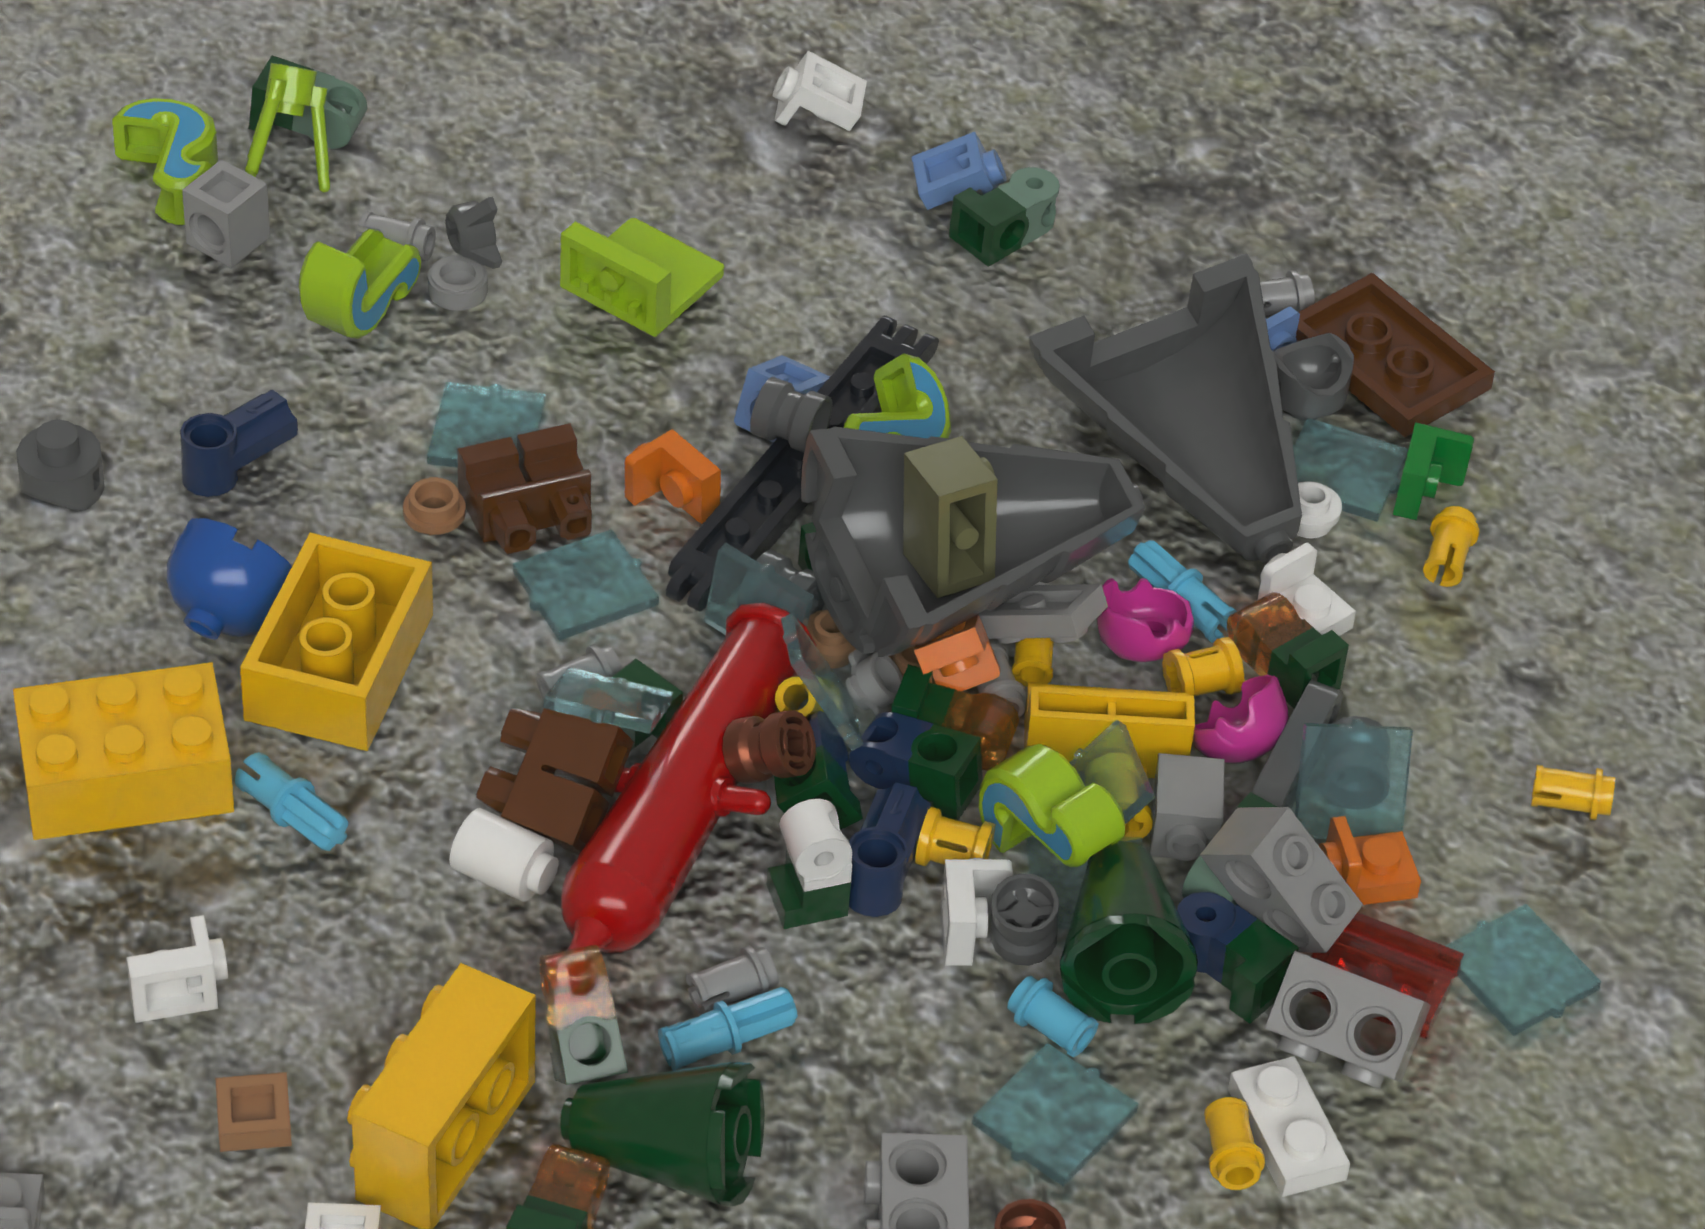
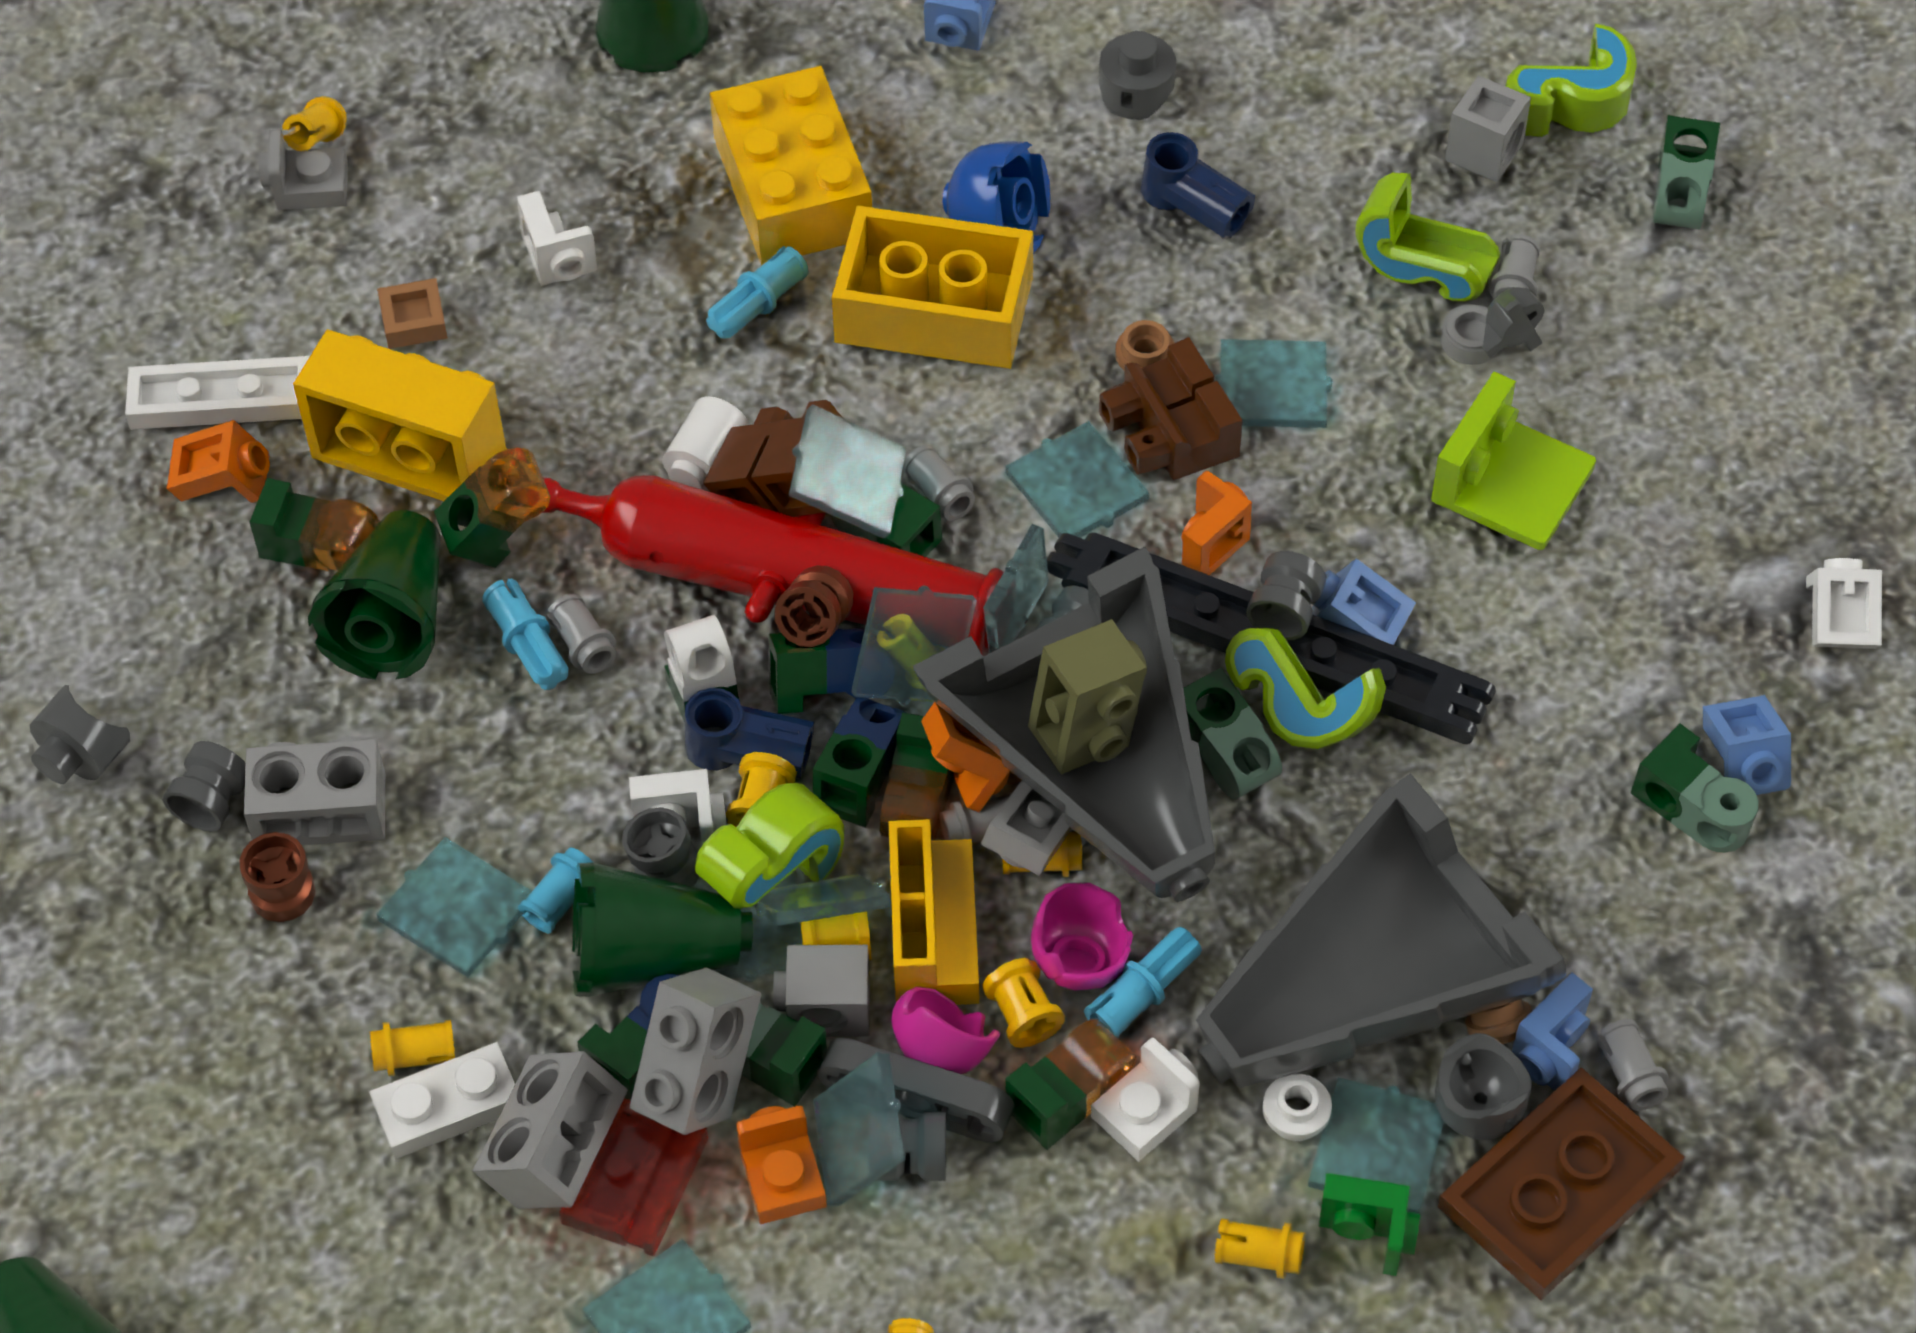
camera: 90 degrees right, 10 degrees up
lime plant [245,63,330,193] -> none

